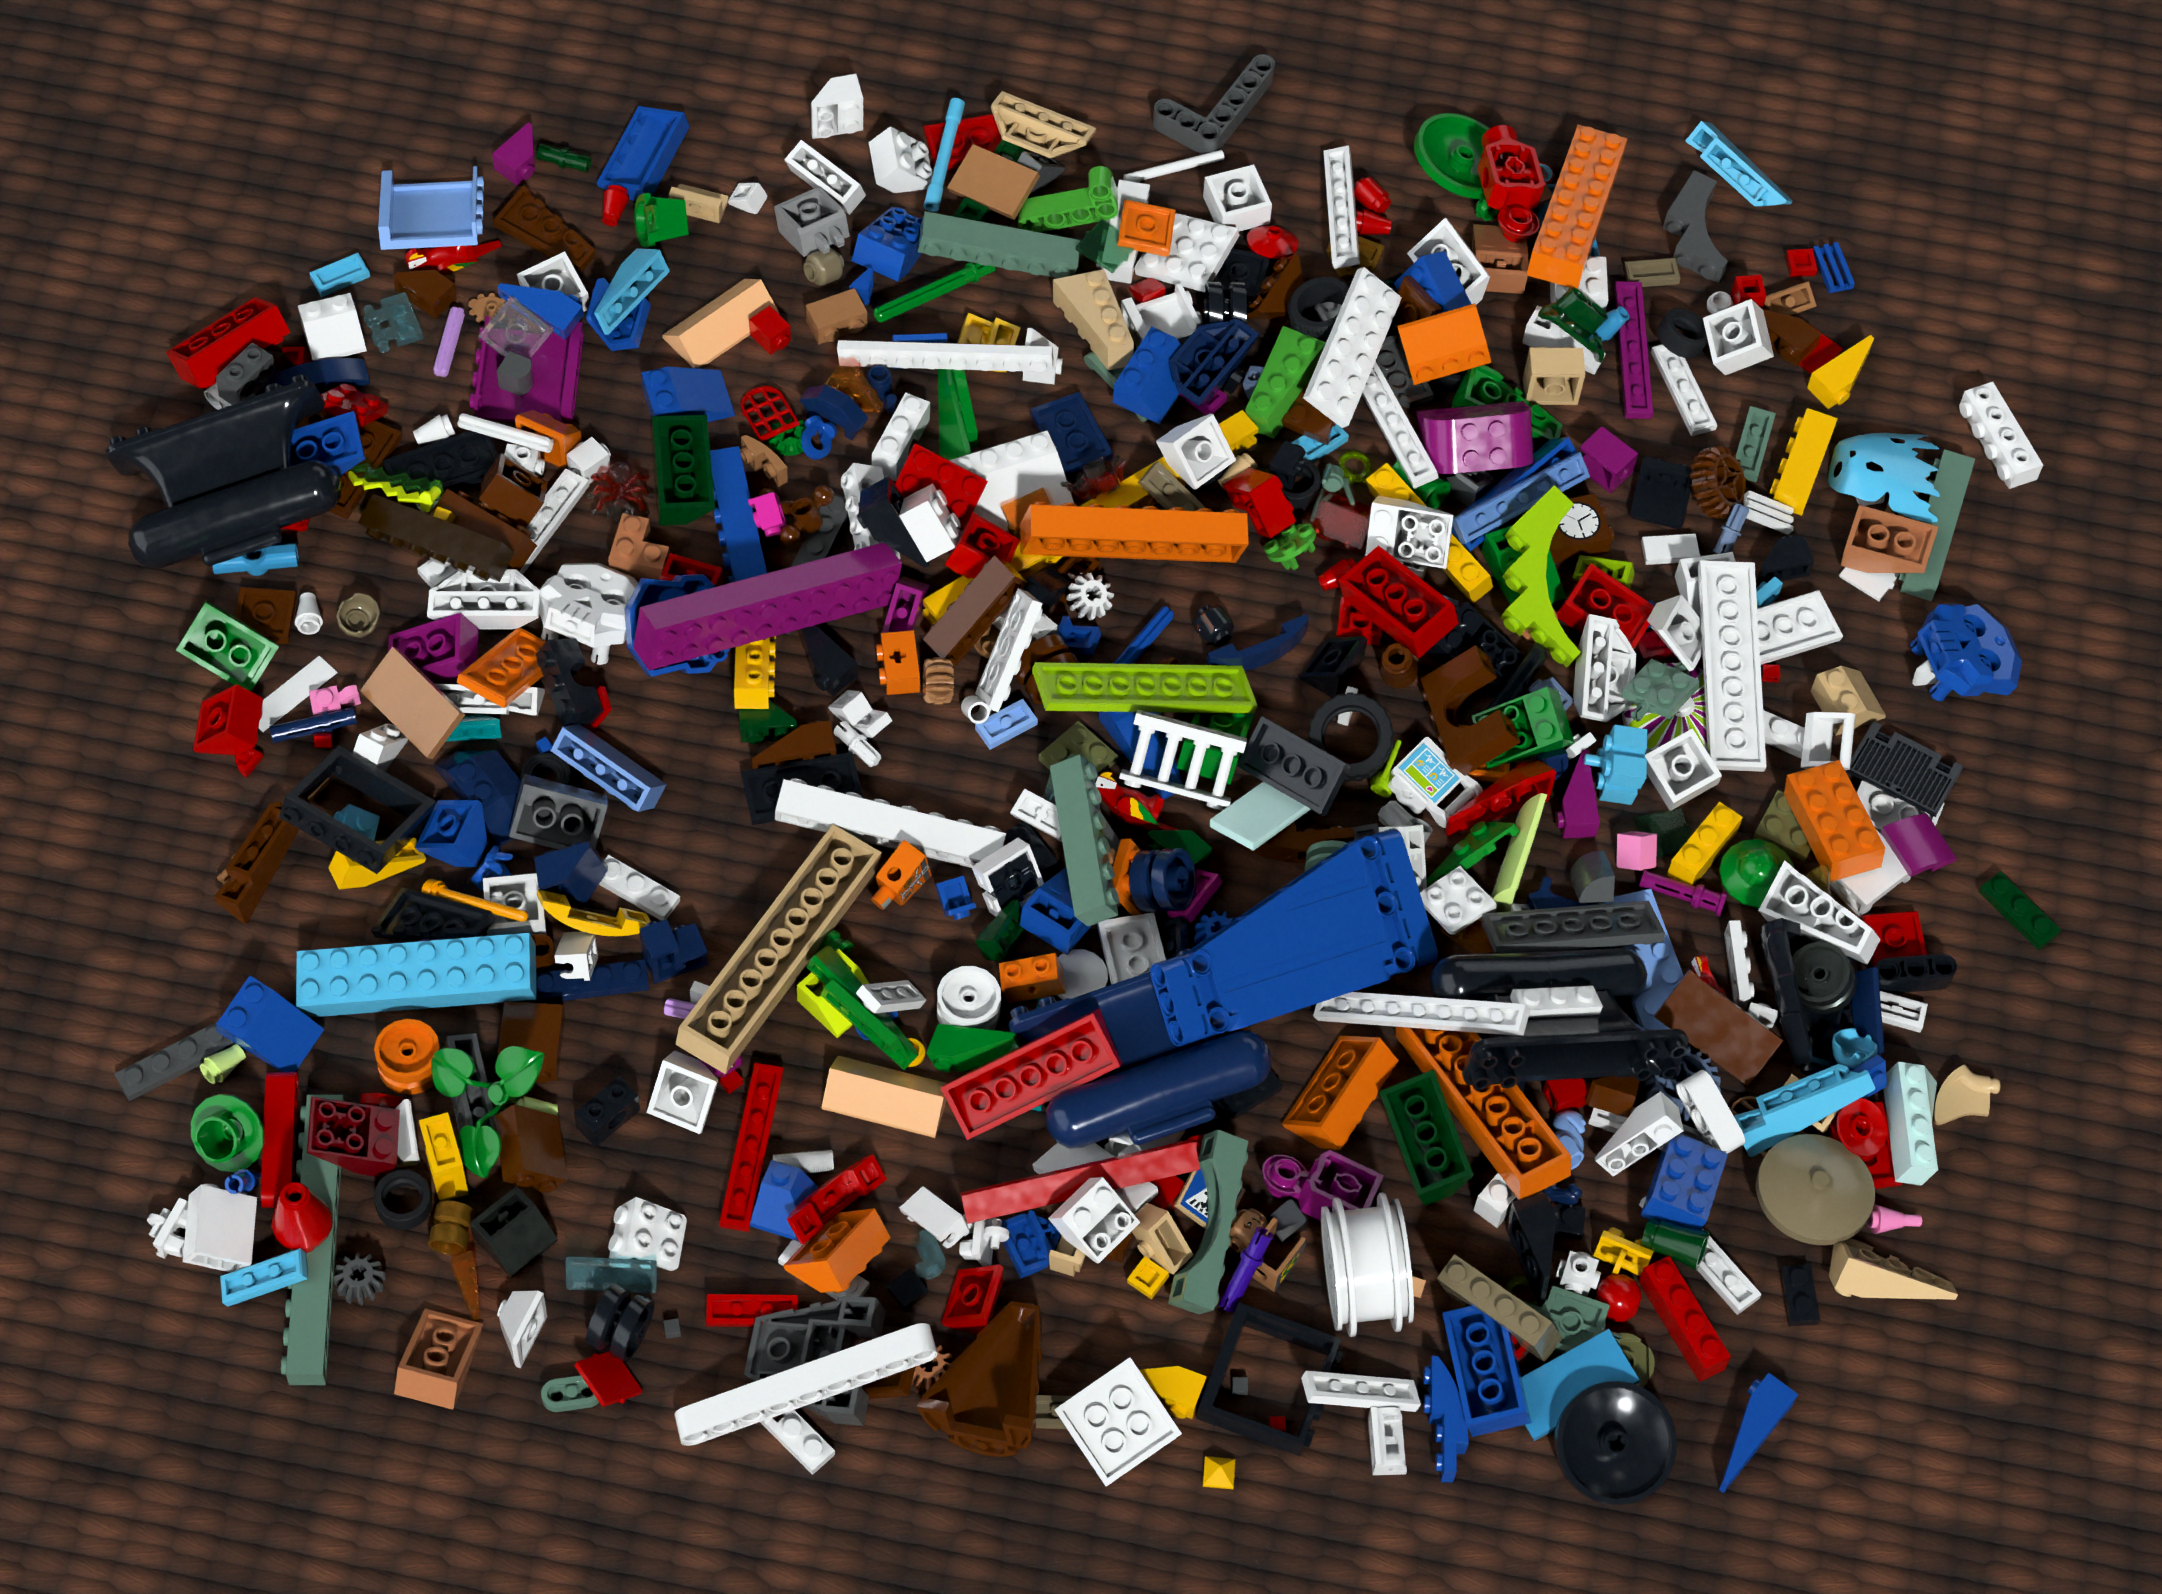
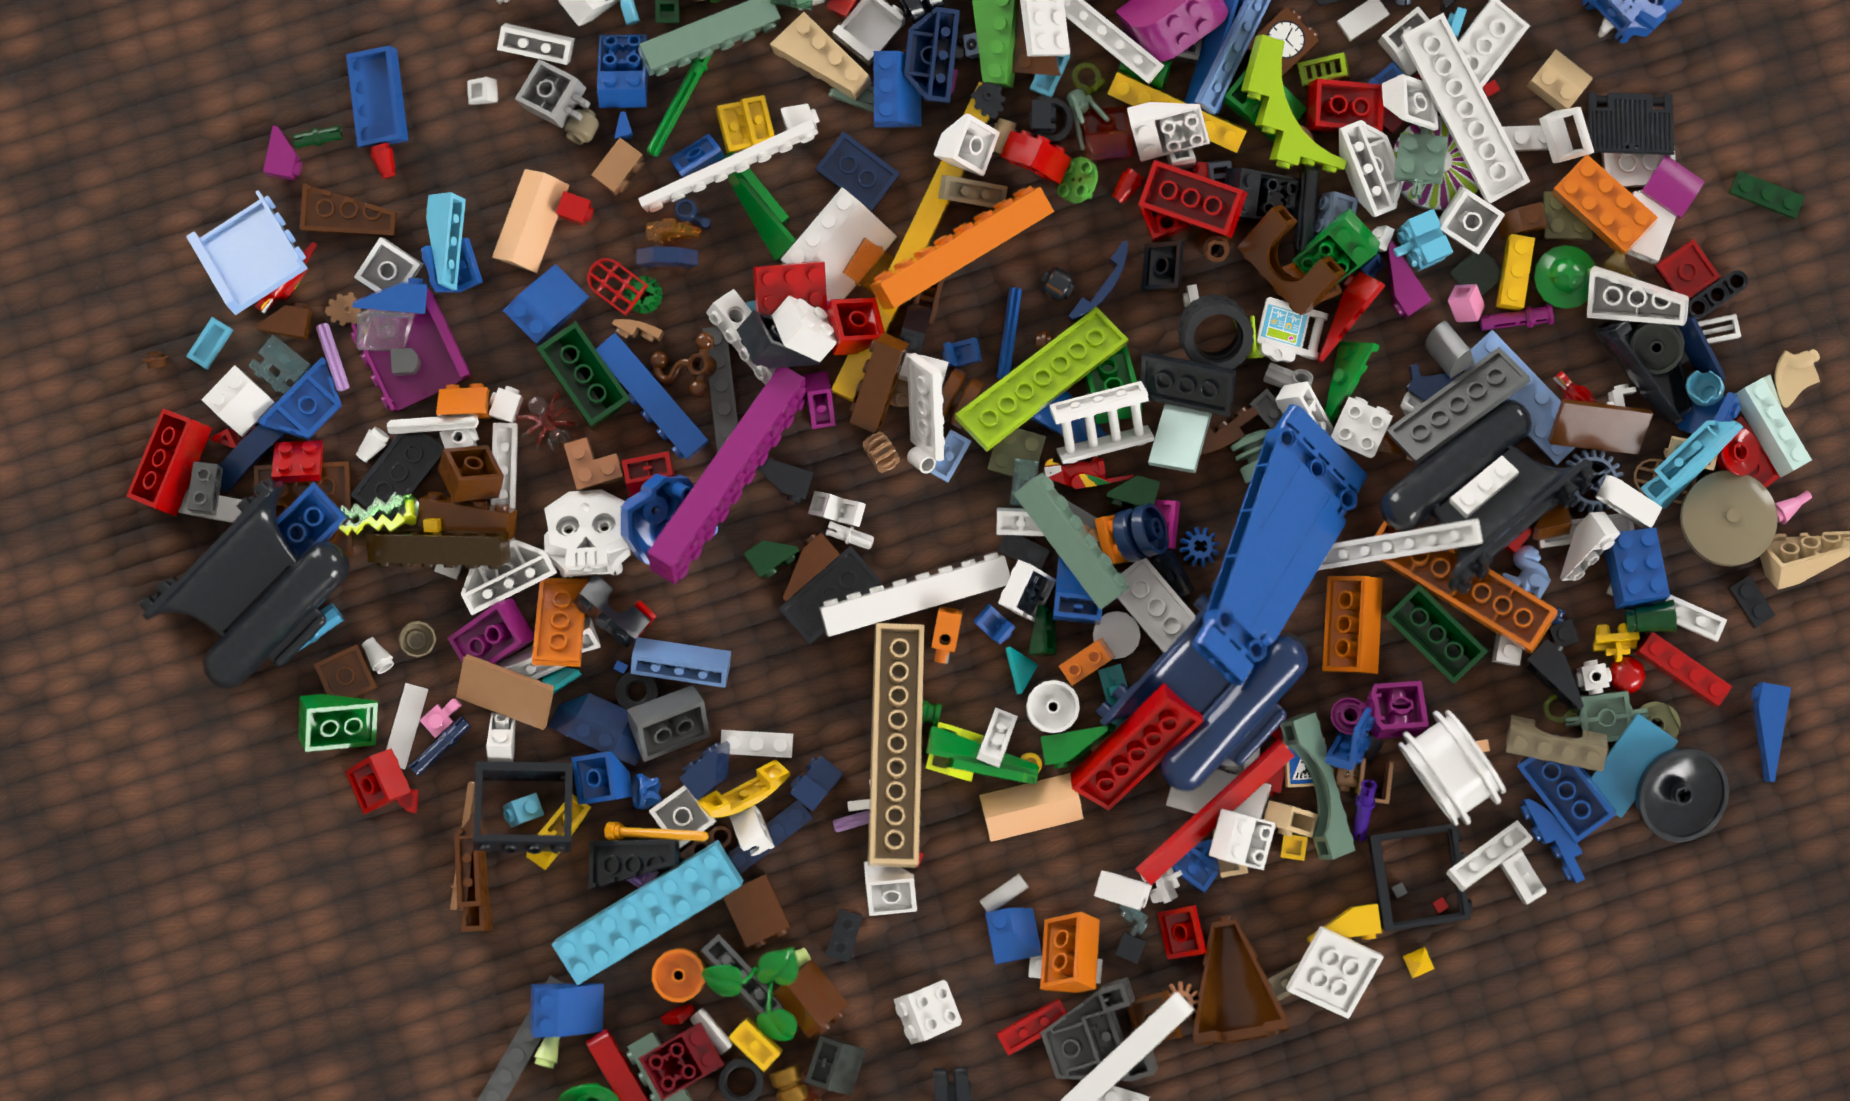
camera: 25 degrees left, 25 degrees up
red piece [314,733,333,748] -> none
clear light blue slope [566,1257,658,1293] -> none
green container [634,193,689,248] -> none
dark grey piece [663,1318,681,1339] -> none
tan panel [669,184,729,223] -> none
red plate [719,1063,784,1232] -> none
yellow brick [734,636,776,709] -> none
dark pink brick [748,492,787,537] -> none
red slope [786,1154,887,1244] -> none
blue piece [801,415,837,460] -> none
white arch [872,393,930,481] -> none
orange brick [876,630,920,695] -> none
animal [1060,455,1129,499] -> none
white gear [1066,573,1114,620] -> none
yellowish green slope [1491,793,1547,912] -> none
white plate [1724,920,1754,1010] -> none
none -> reddish brown plate [143,351,169,368]
none -> blue wing [258,357,342,440]
none -> black piece [971,83,1006,119]
none -> teal slope [1005,647,1038,695]
none -> blue bracket [1325,707,1374,771]
none -> reddish brown slope [1499,202,1549,239]

